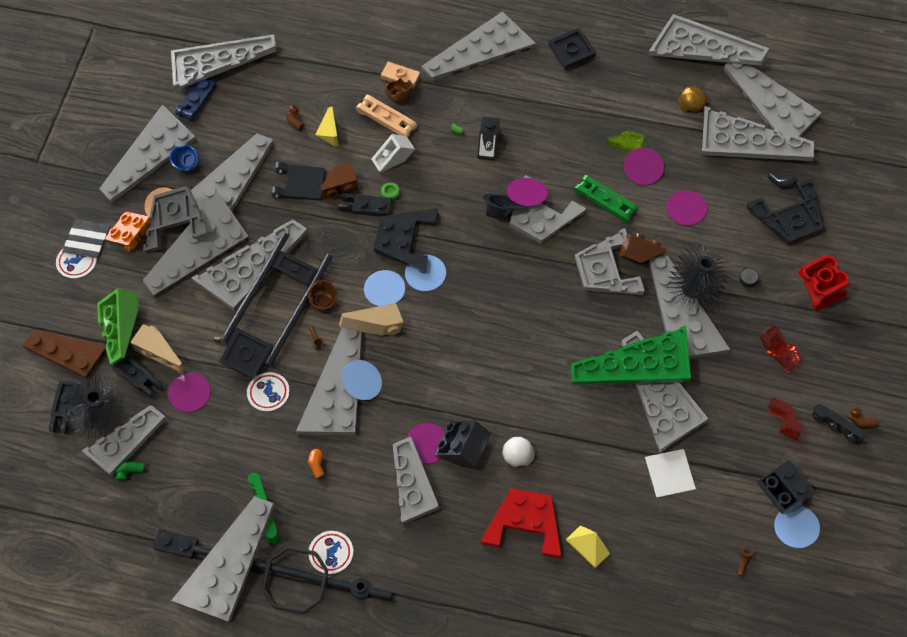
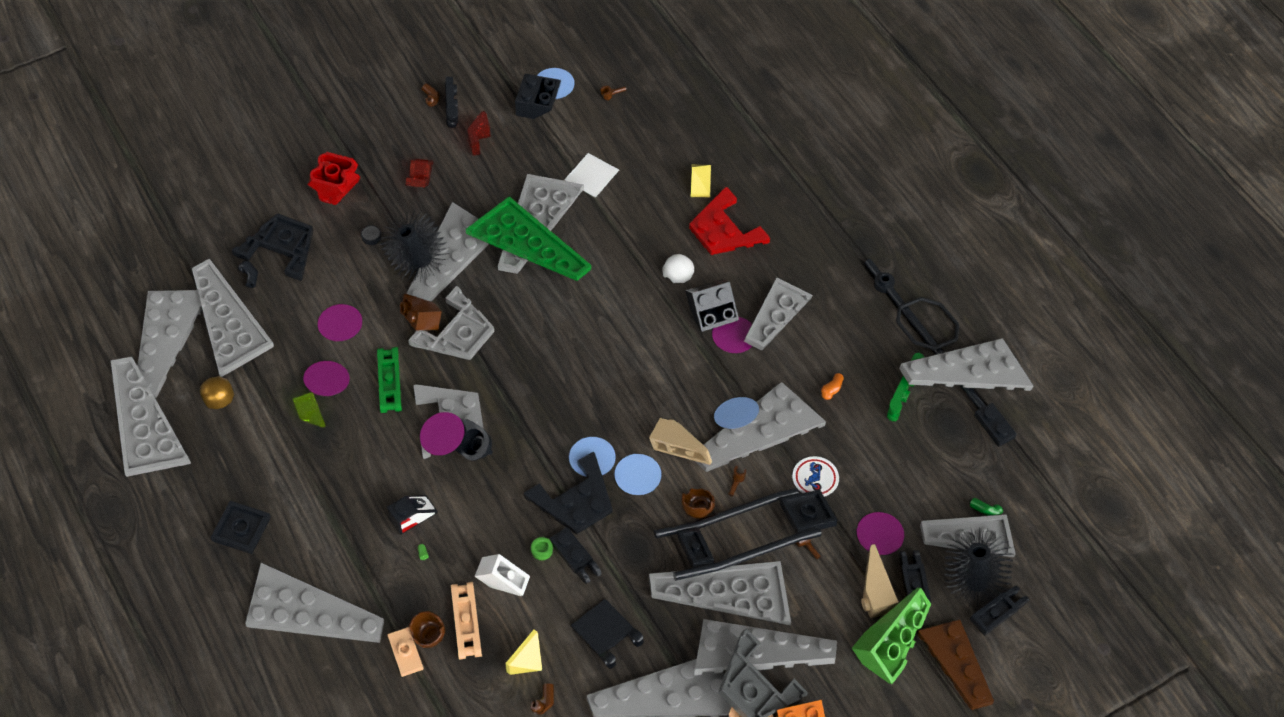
camera: 140 degrees left, 5 degrees down
white sticker [309,531,353,574] -> none
reddish brown slope [321,162,359,200] -> none

